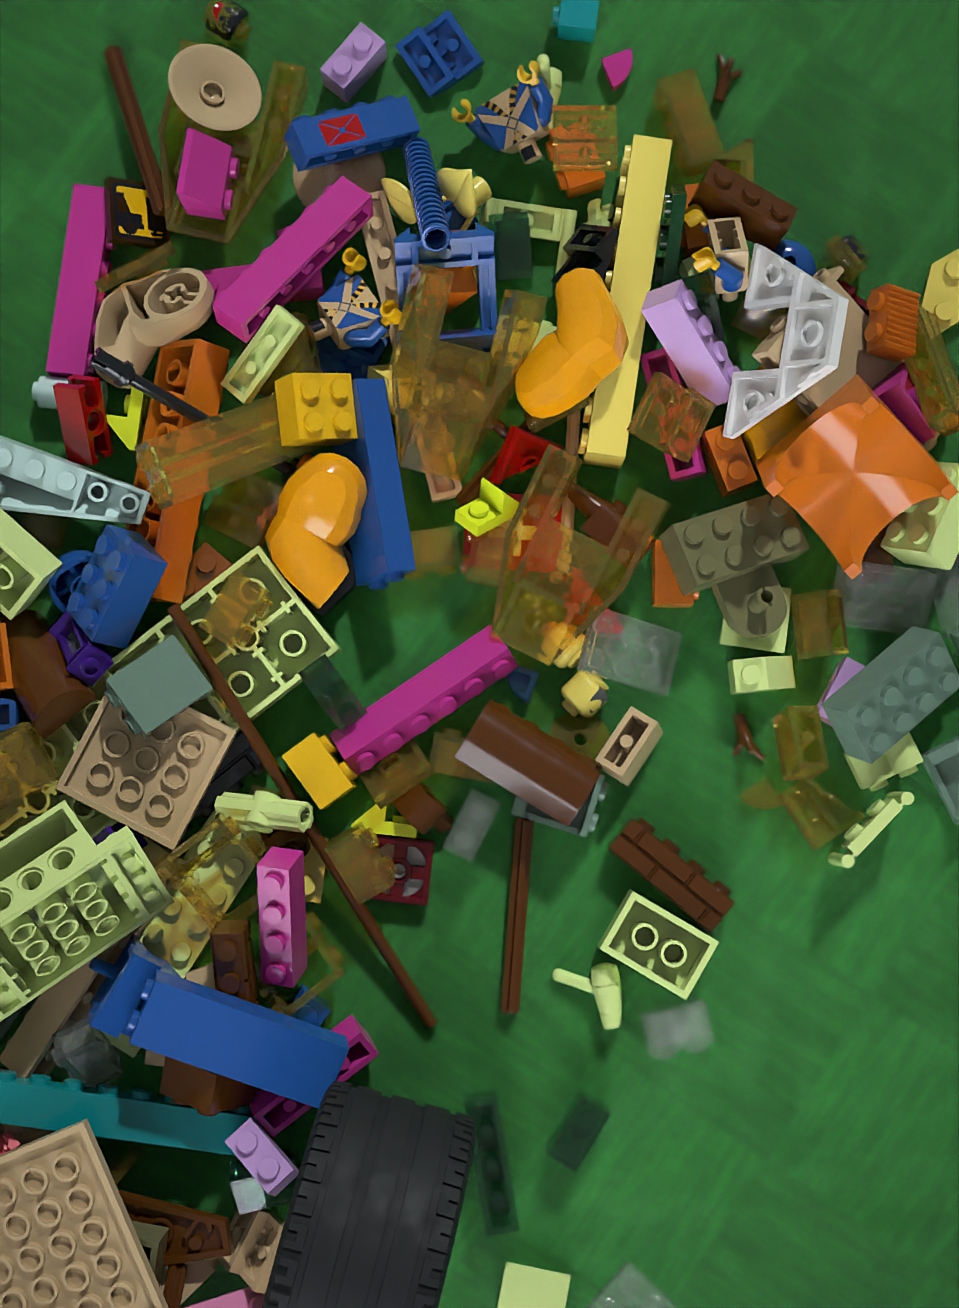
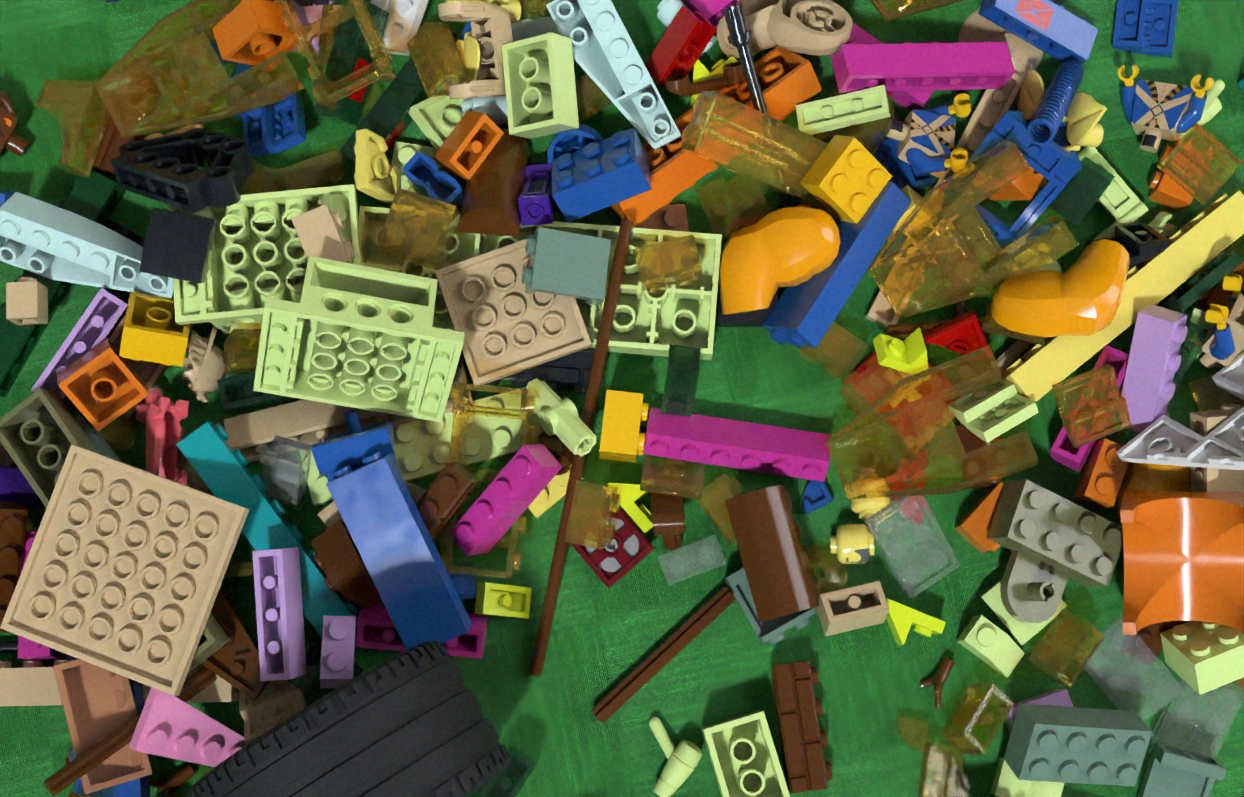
camera: 40 degrees right, 5 degrees down
none -> lavender brick [252,547,307,681]
none -> neon yellow slope [474,582,532,619]
none -> reddish brown bar [665,61,745,97]
none -> neon yellow slope [886,598,946,646]
none -> yellowish green slope [947,375,1039,443]

